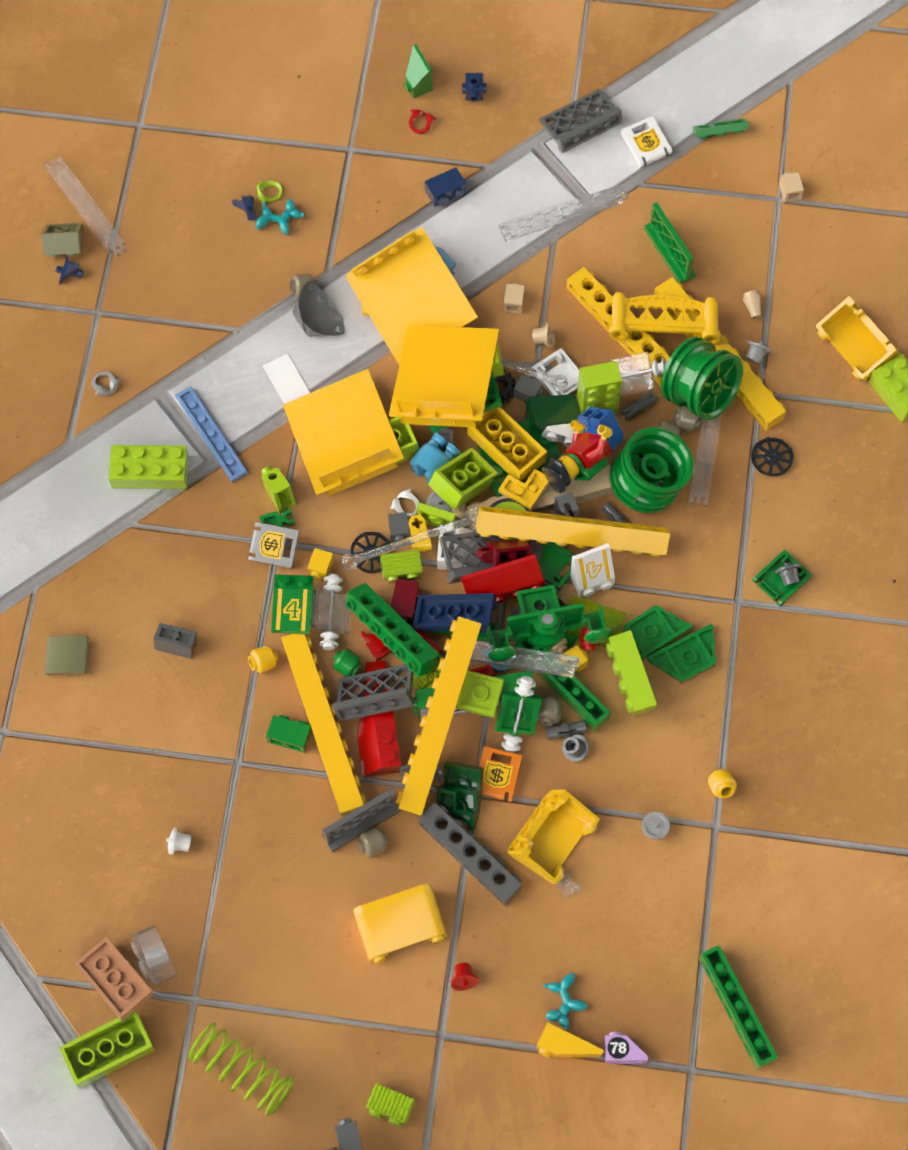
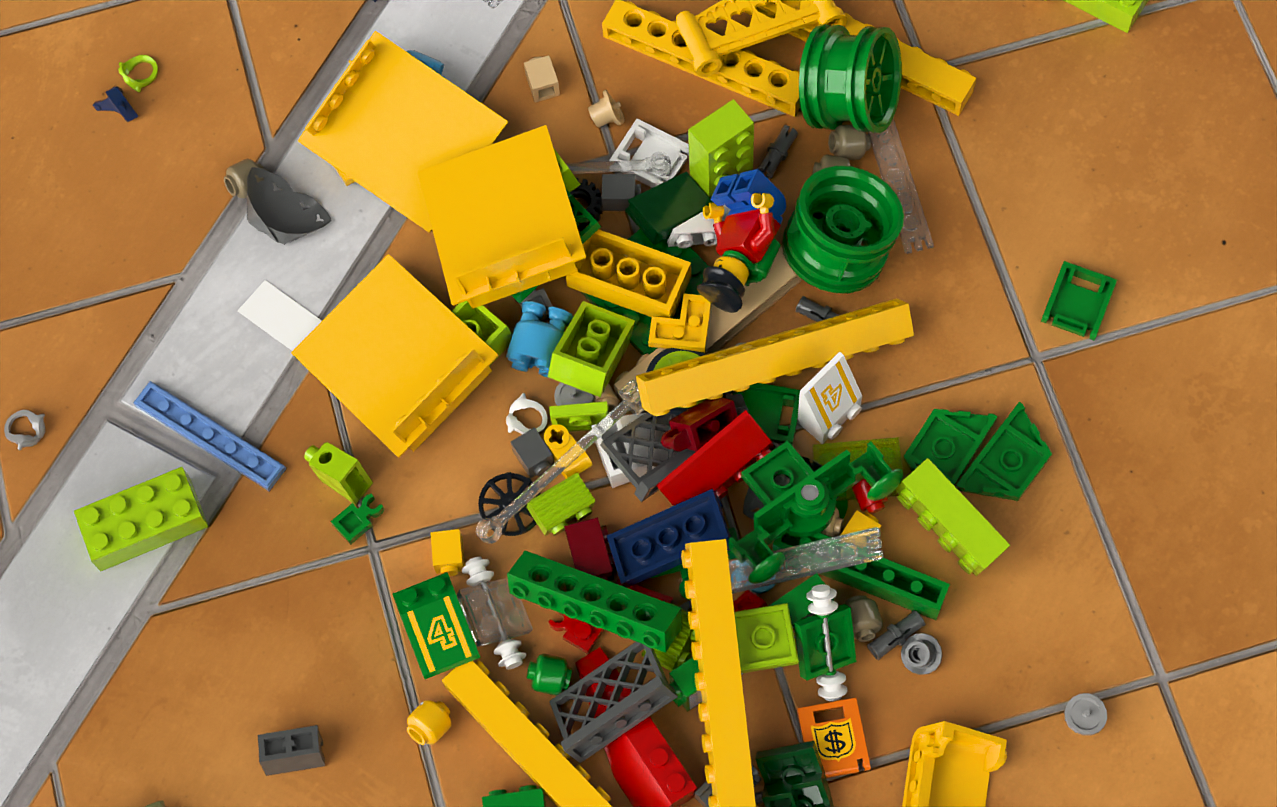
camera: 20 degrees left, 0 degrees up
light grey container [248,522,300,568] -> none
teal piece [255,199,304,235] -> none
dark grey hinge [554,492,579,517] -> none
clear plate [611,352,668,396] -> none
yellow head [708,769,737,799] -> none
light grey piece [745,340,771,364] -> none
black wheel [751,437,794,477] -> none
dark grey piece [774,562,801,586] -> none

